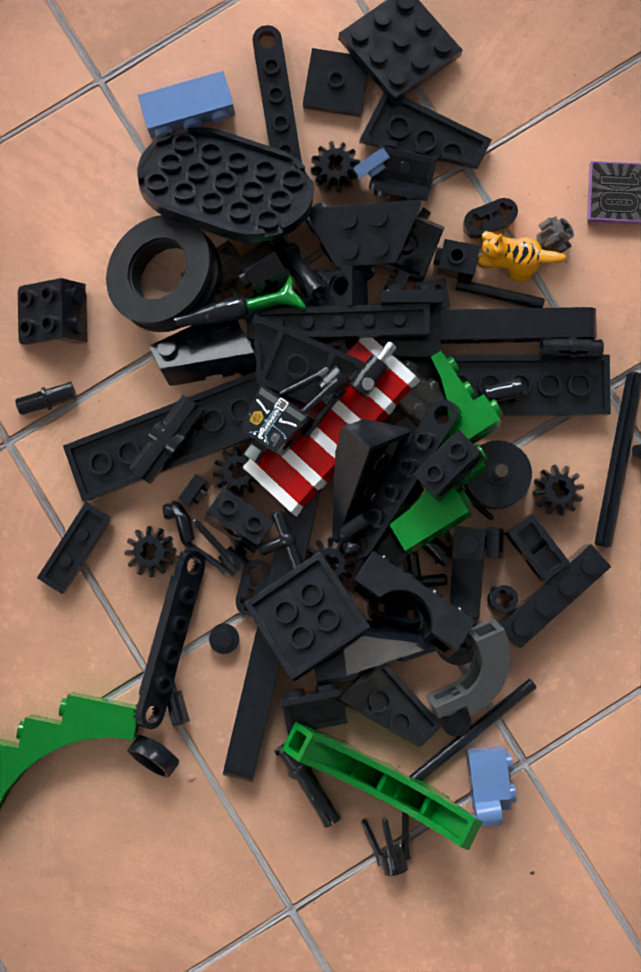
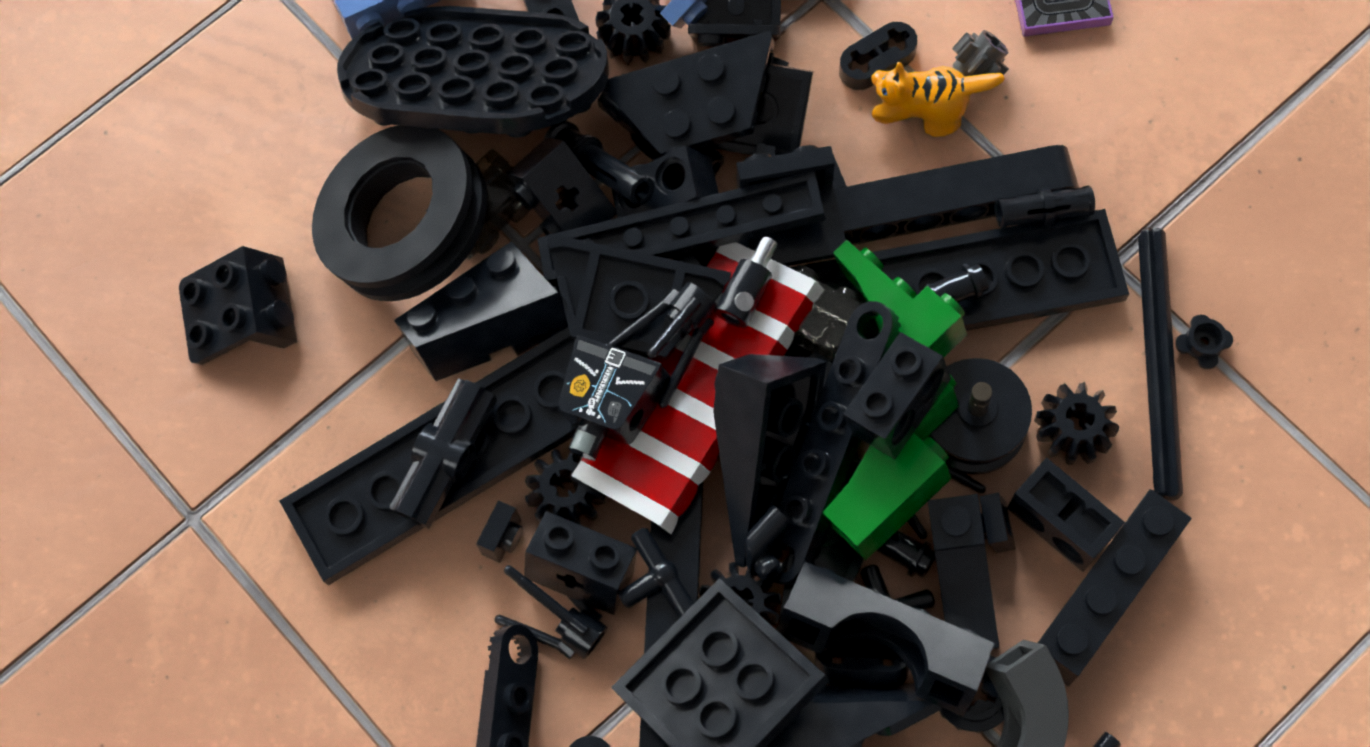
camera: 10 degrees left, 15 degrees down
black axle [15,381,77,415] -> none
black plate [37,502,113,594] -> none
black gear [124,526,177,577] -> none
black arm [162,501,195,543] -> none
black piece [174,277,305,329] -> none
black beam [236,559,270,616] -> none
black brick [433,239,480,281] -> none
black bar [455,279,545,308] -> none
black bush [487,585,518,612] -> none

